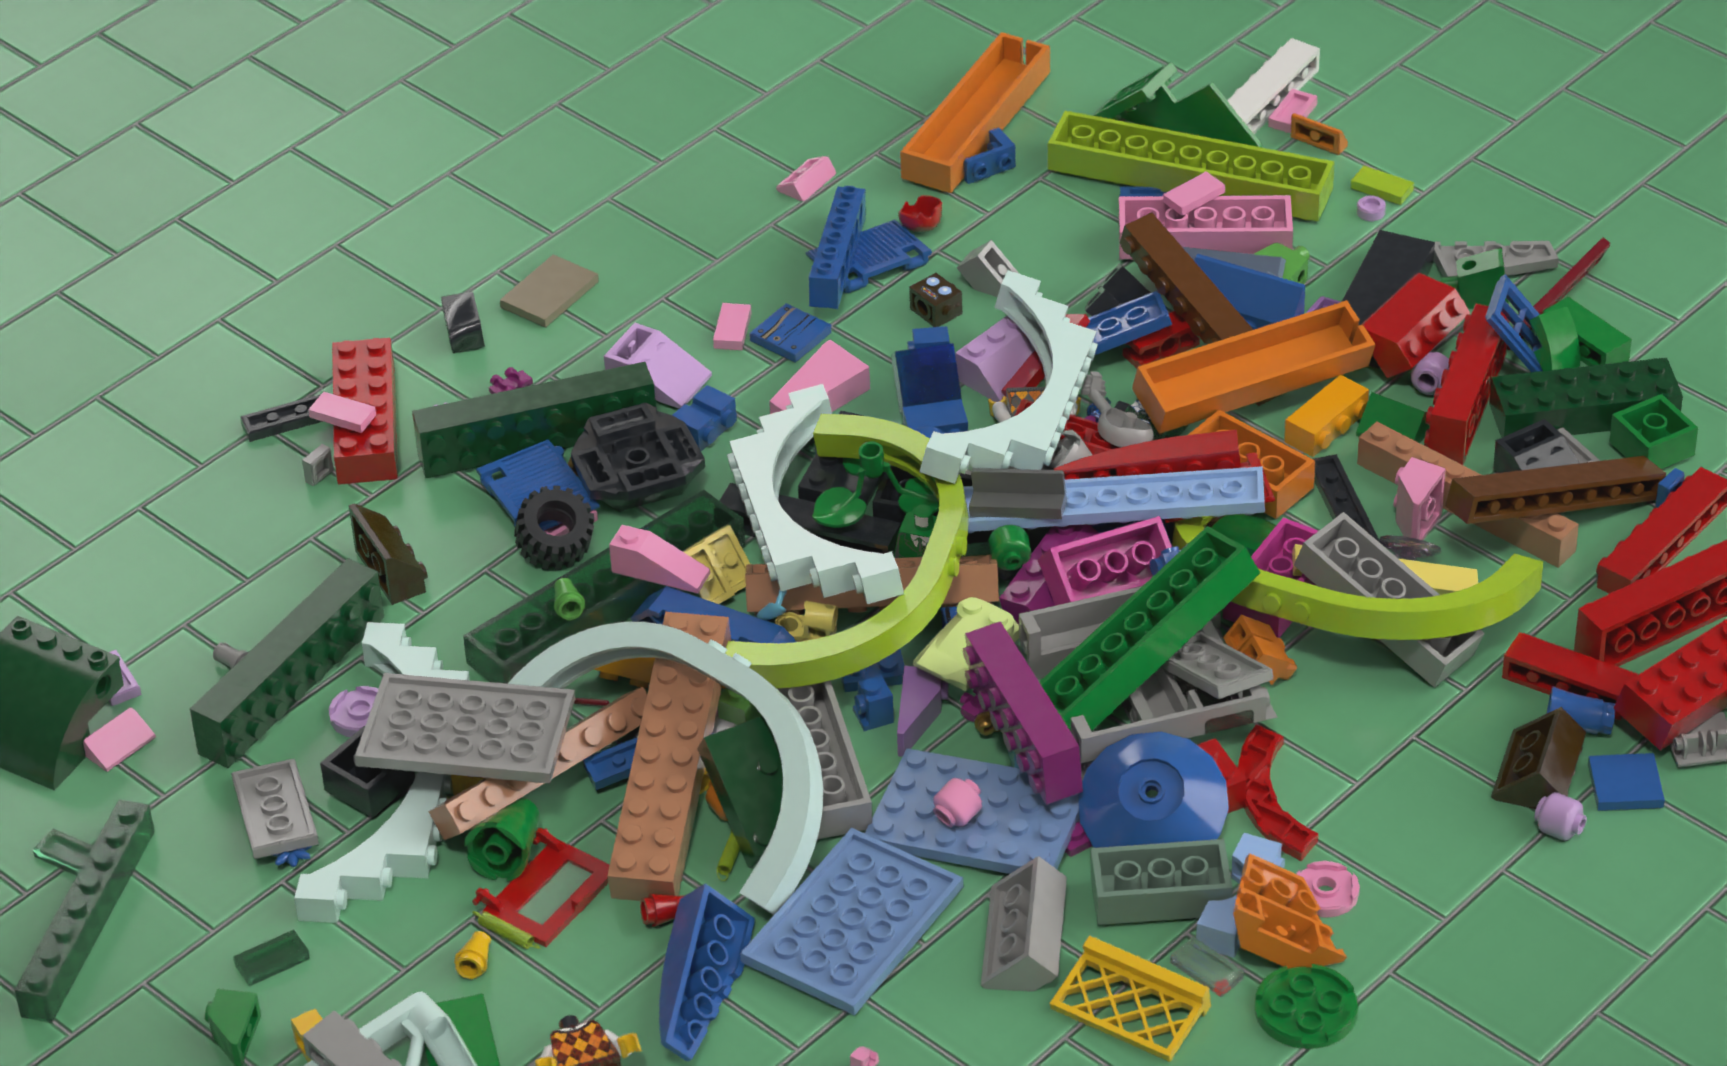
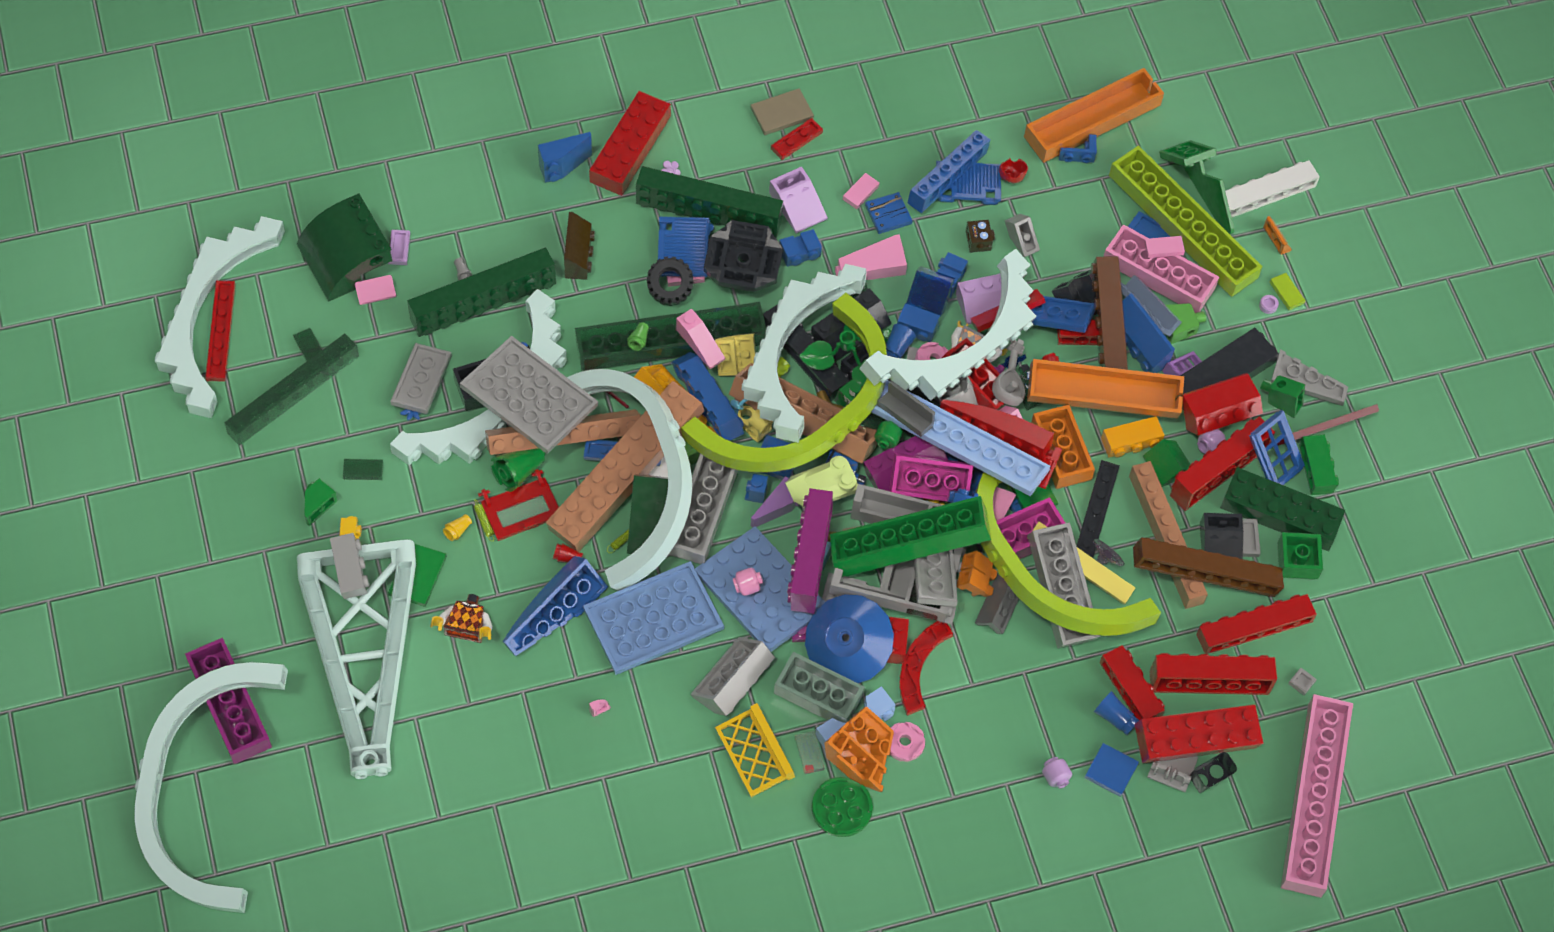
camera: 25 degrees right, 20 degrees up
black tile [240,394,323,442] -> none
light grey tile [302,444,333,486] -> none
bright pink tile [308,392,376,433] -> none
lavender tile [329,686,378,737] -> none
black piece [441,291,485,353] -> none
magenta piece [489,367,533,394] -> none
bright pink slope [776,156,836,201] -> none
bright pink tile [1268,89,1317,134] -> none
bright pink slope [1393,457,1445,551] -> none
dark brown slope [1491,707,1586,809] -> none
green slope [1529,306,1580,371] -> none
blue tile [1656,468,1685,507] -> none
none -> blue slope [538,132,592,183]
none -> red tile [771,118,823,160]
none -> dark grey panel [975,575,1019,634]

